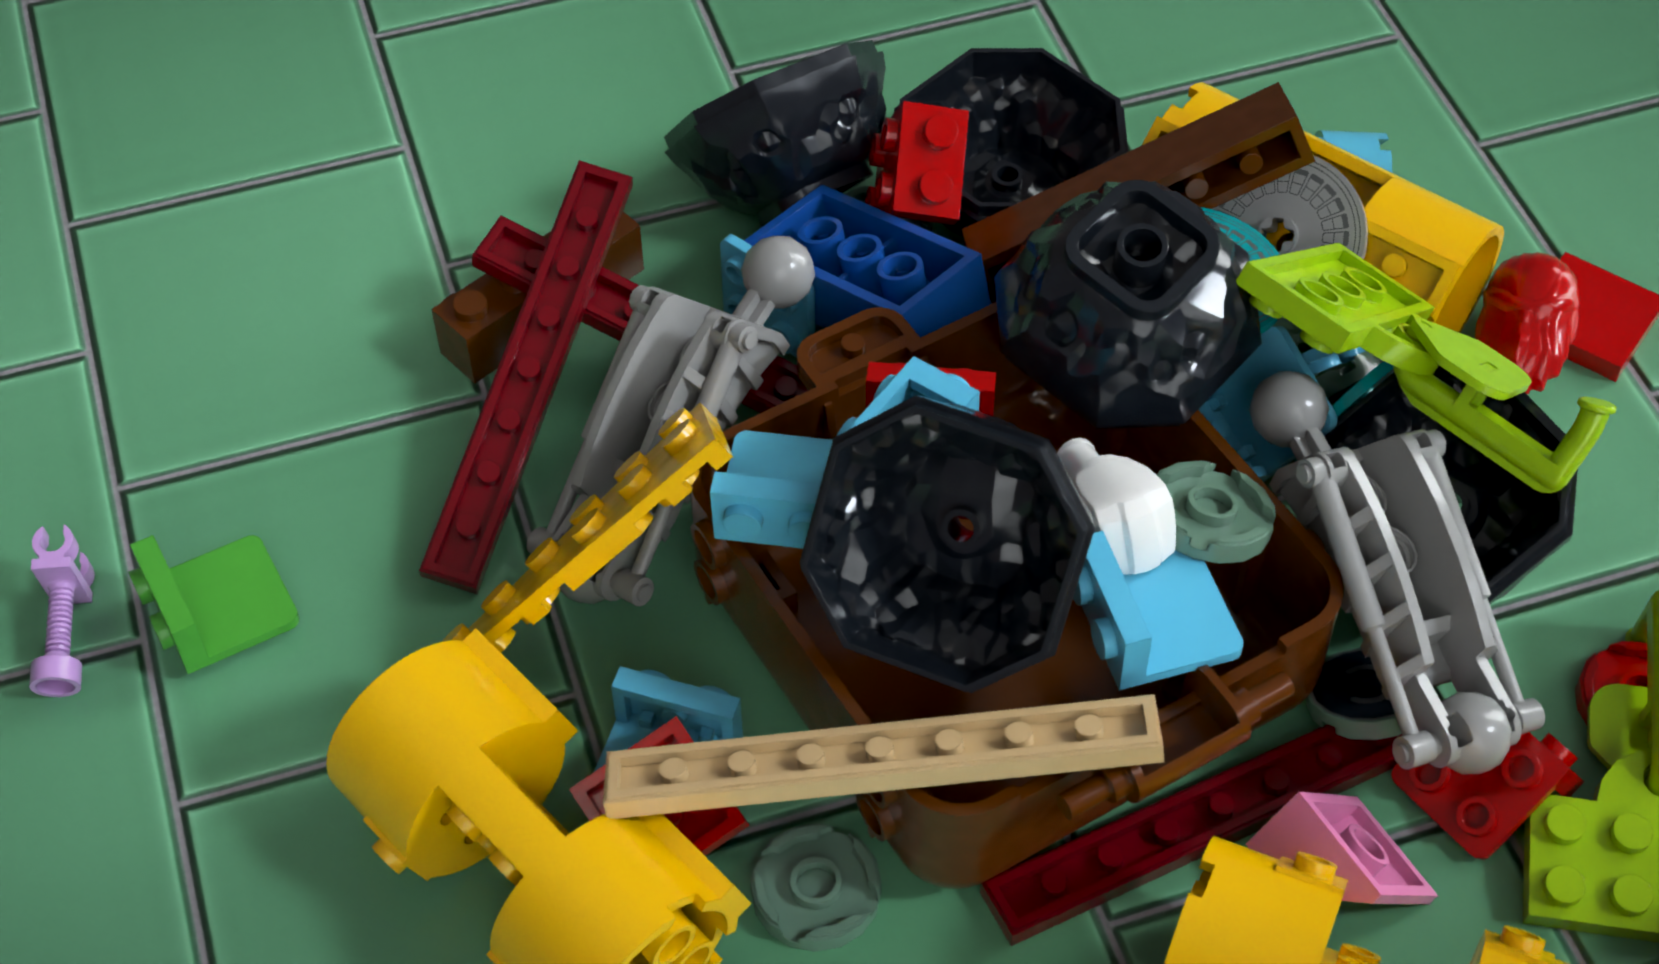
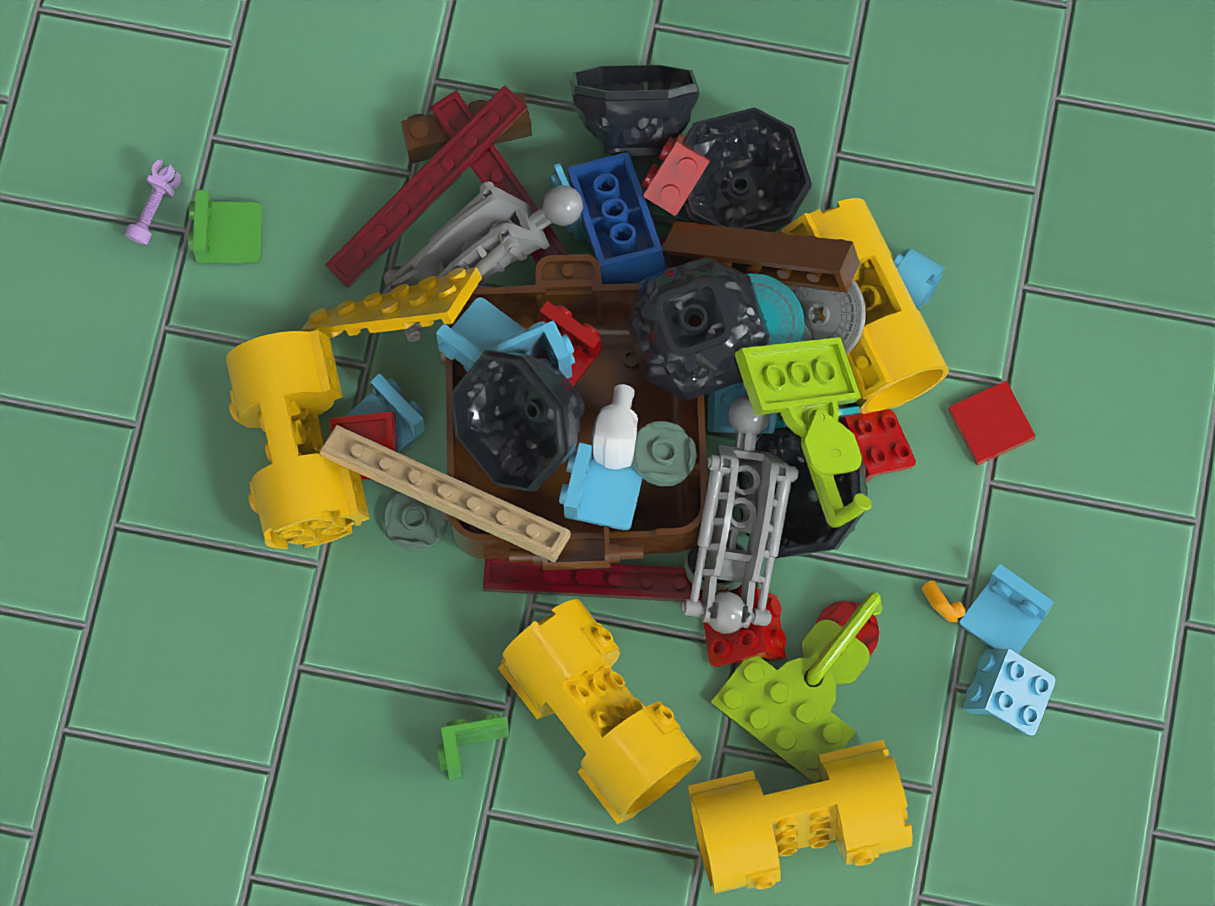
camera: 30 degrees right, 20 degrees up
bright pink slope [1246,792,1438,904] -> none
red hair [1475,252,1581,394] -> none

